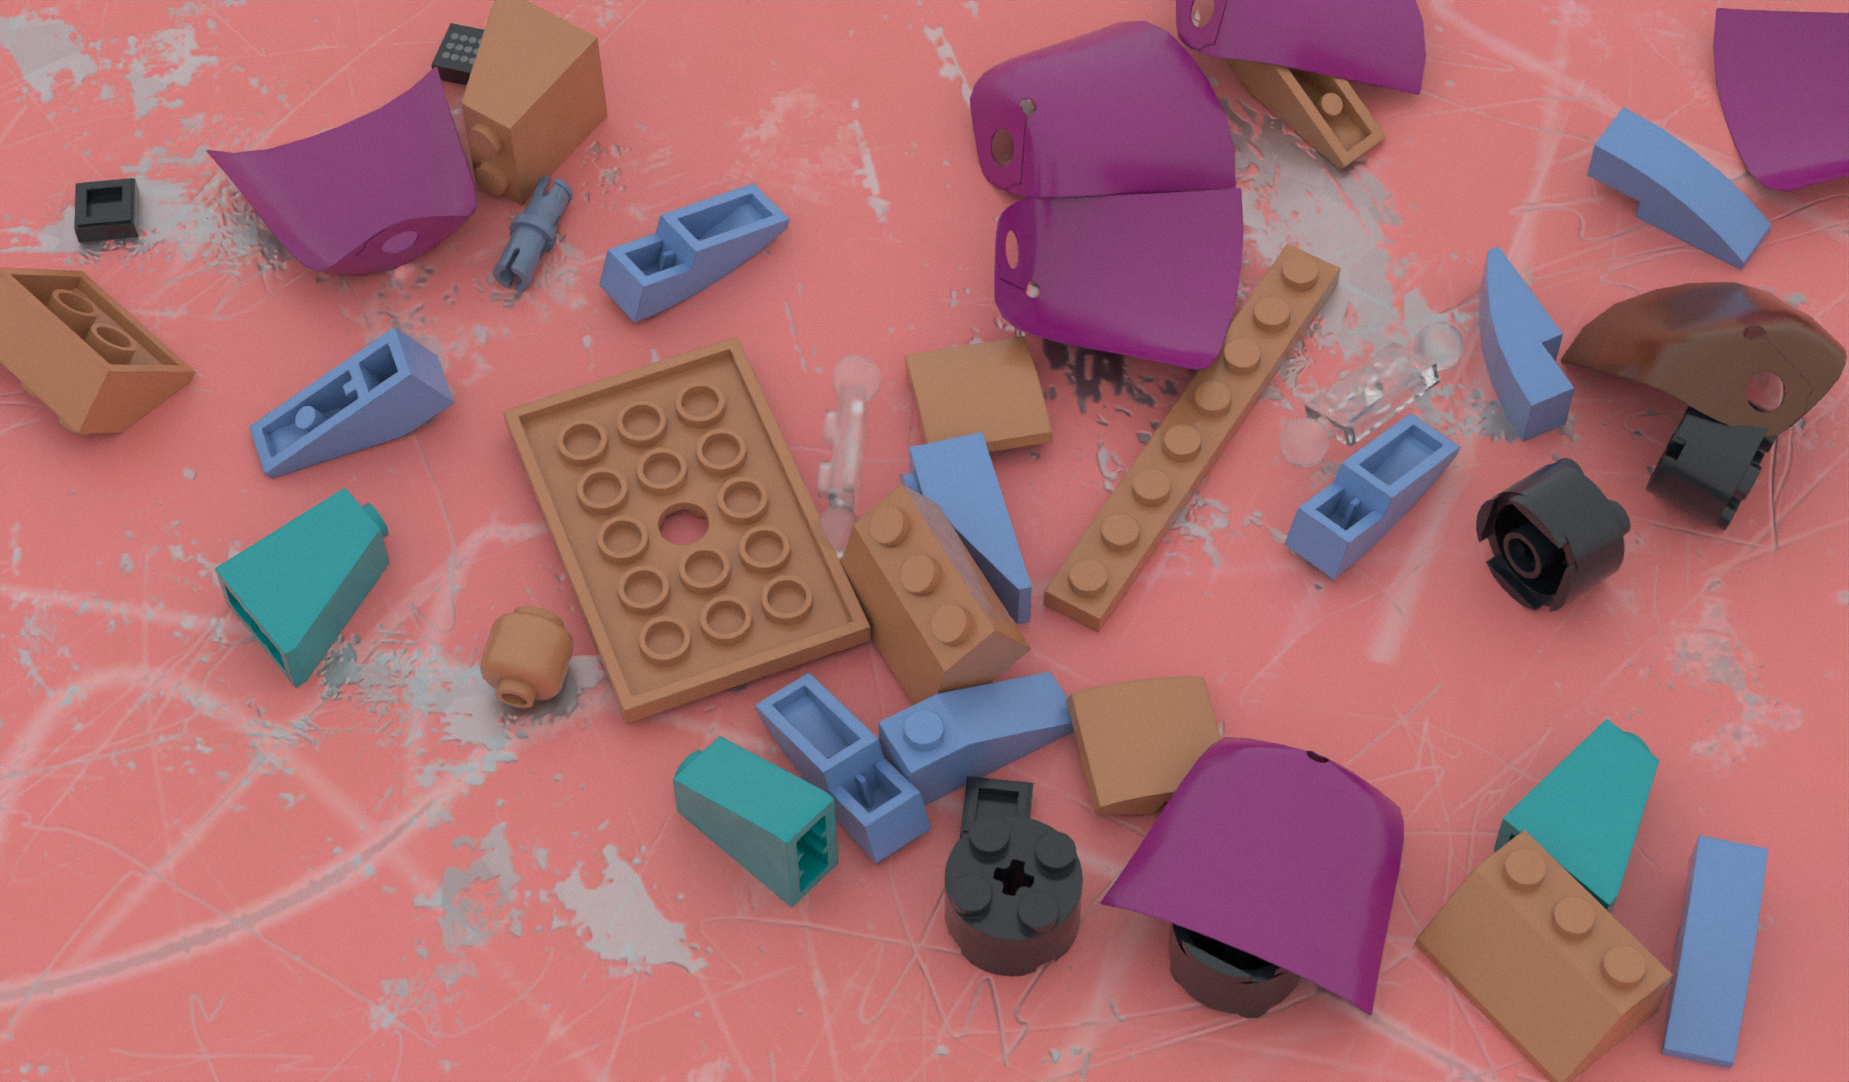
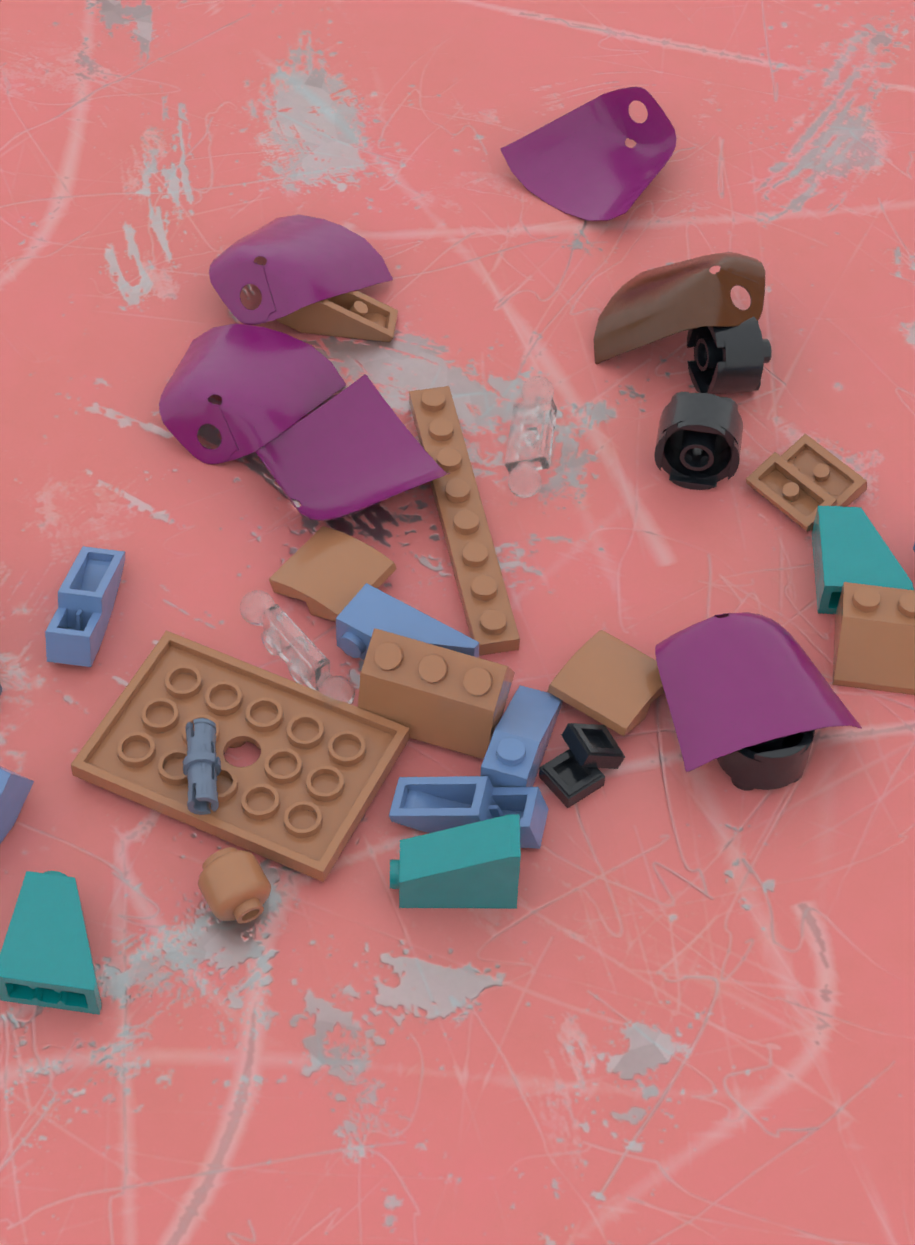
camera: 45 degrees left, 5 degrees down
black brick [945,815,1083,977] -> none
medium blue slope [1284,413,1460,580] -> none
medium blue slope [1478,246,1575,442] -> none
medium blue slope [1587,107,1772,270] -> none
none -> sand blue pin [183,718,221,815]
none -> black tile [561,723,625,769]
none -> nougat slope [746,434,867,532]

